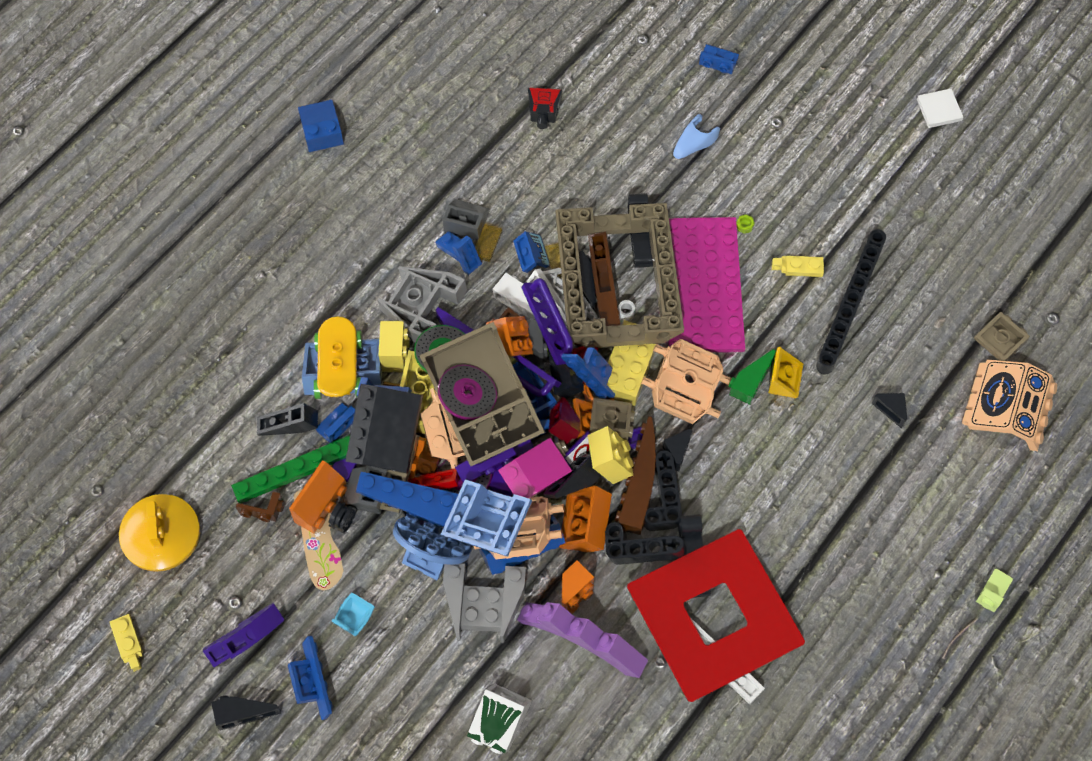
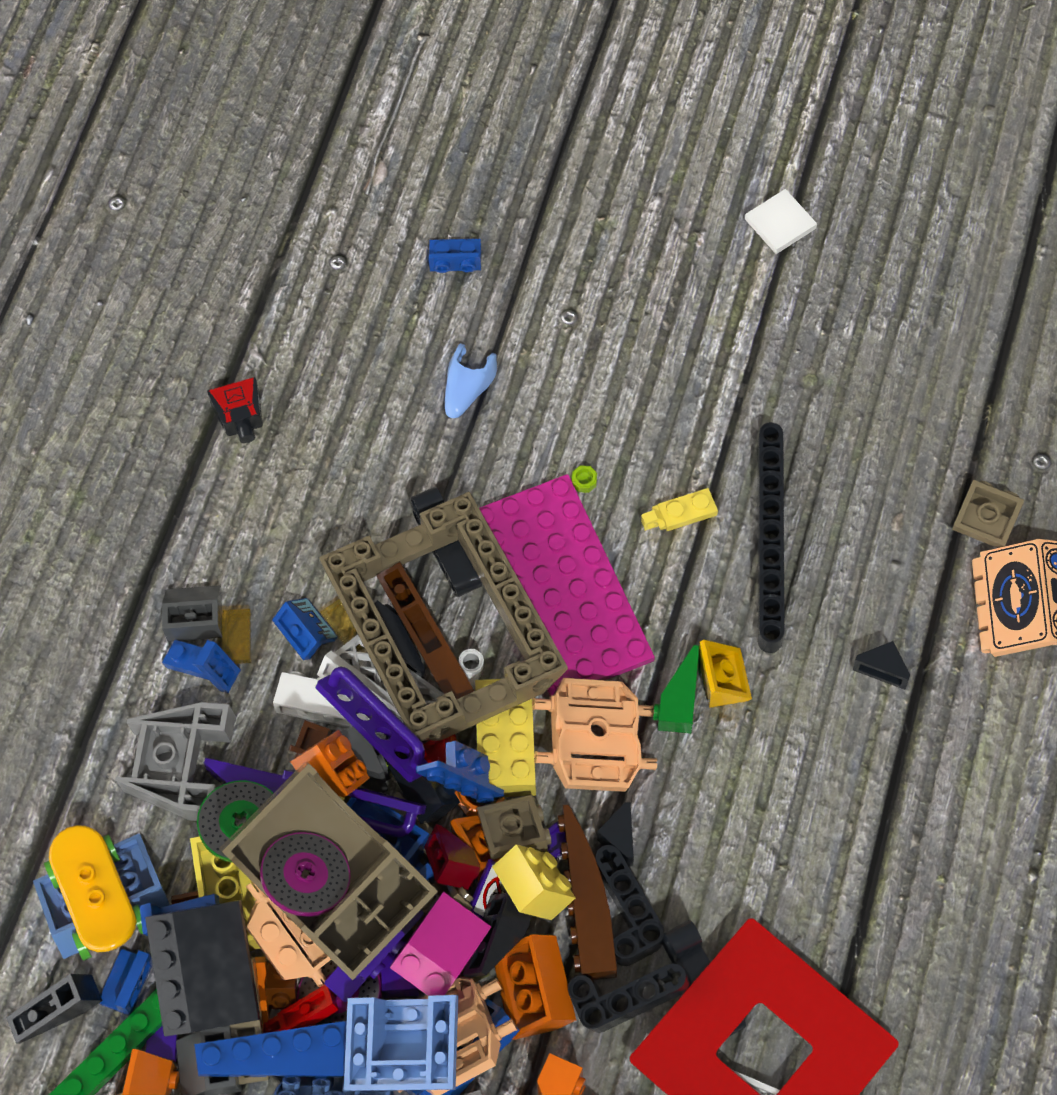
camera: 20 degrees left, 0 degrees up
light yellow brick [379,321,410,372] -> none

